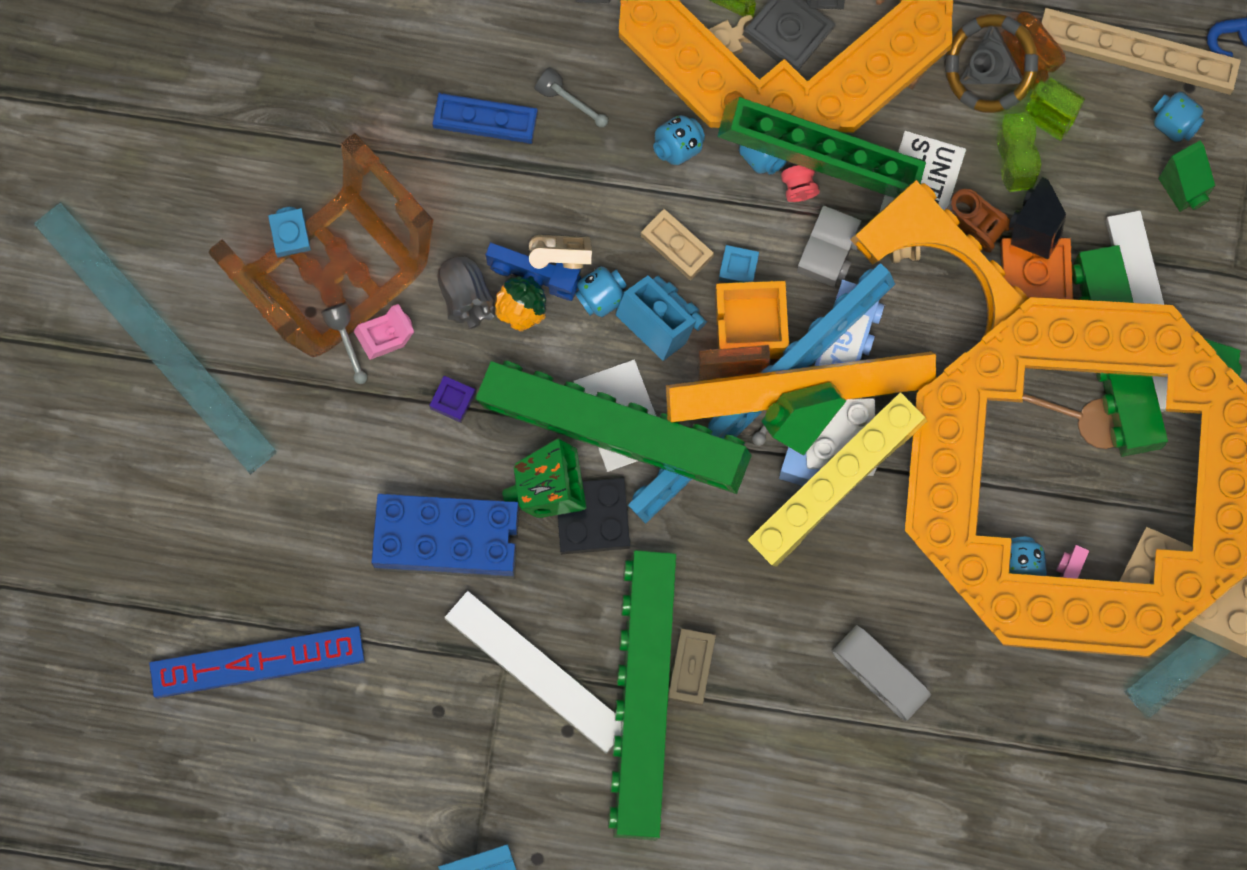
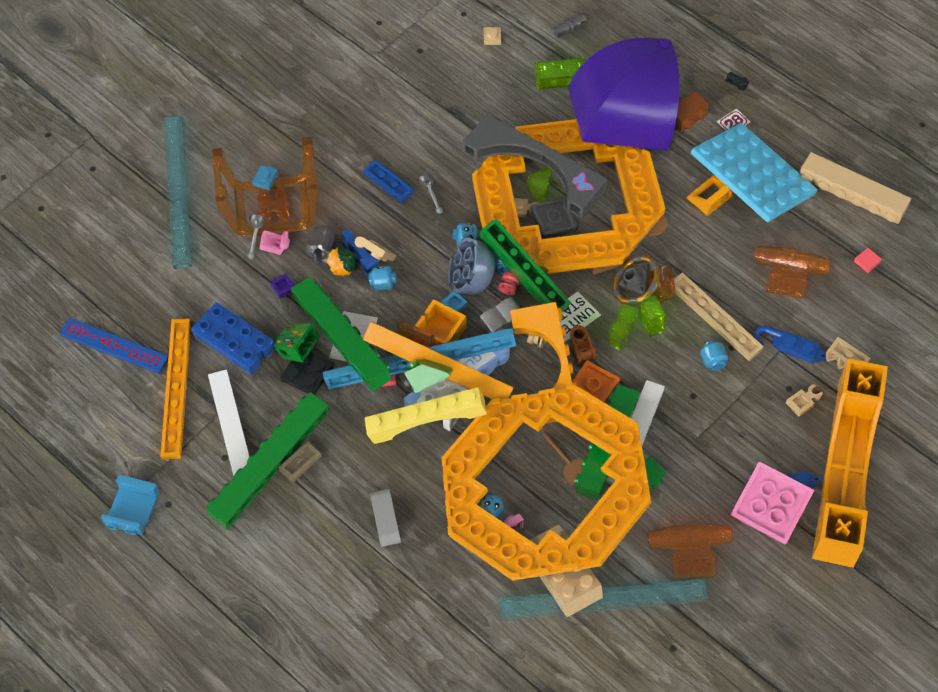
camera: 35 degrees right, 15 degrees down
dark azure brick [616,275,707,361] -> none
tan plate [641,209,714,281] -> none
black slope [1009,177,1066,259] -> none
green slope [1158,140,1215,212] -> none
none -> light orange tile [160,319,191,459]
none -> sand blue cylinder [448,238,495,296]

